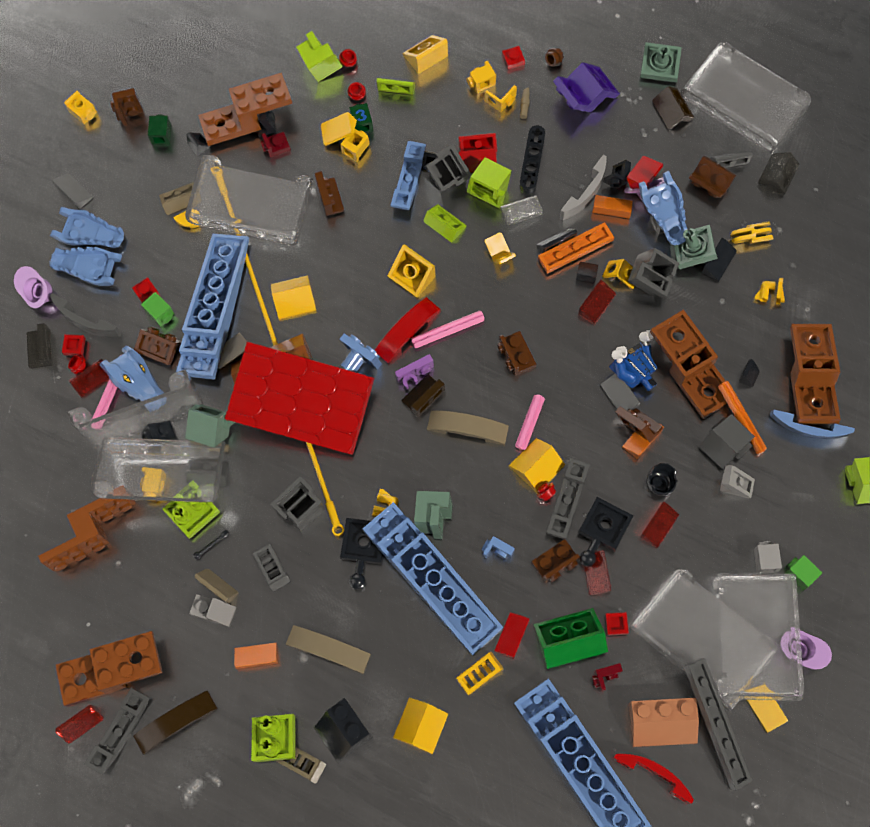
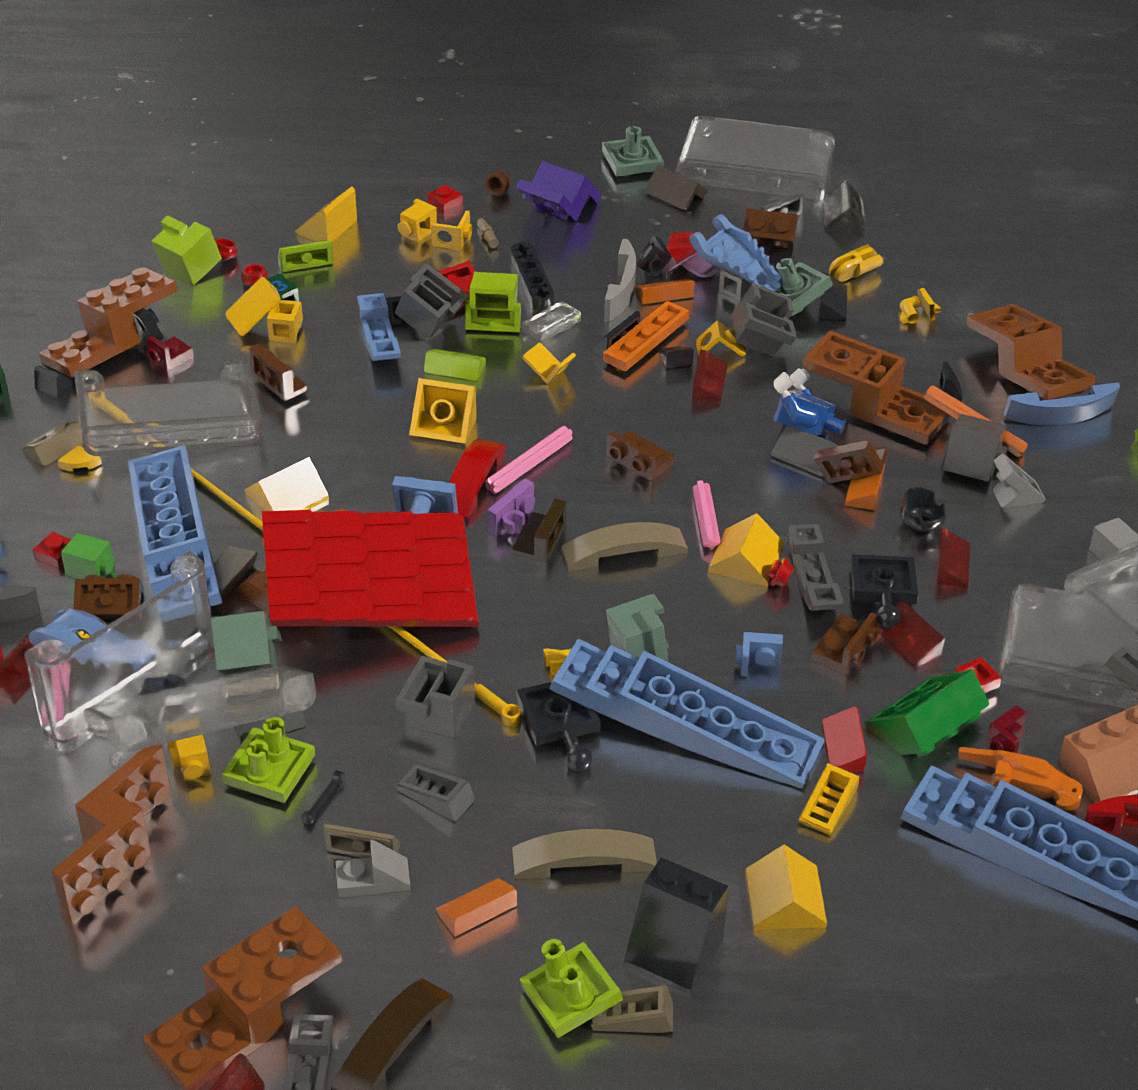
camera: 30 degrees left, 30 degrees down
none -> orange animal [958,747,1083,810]

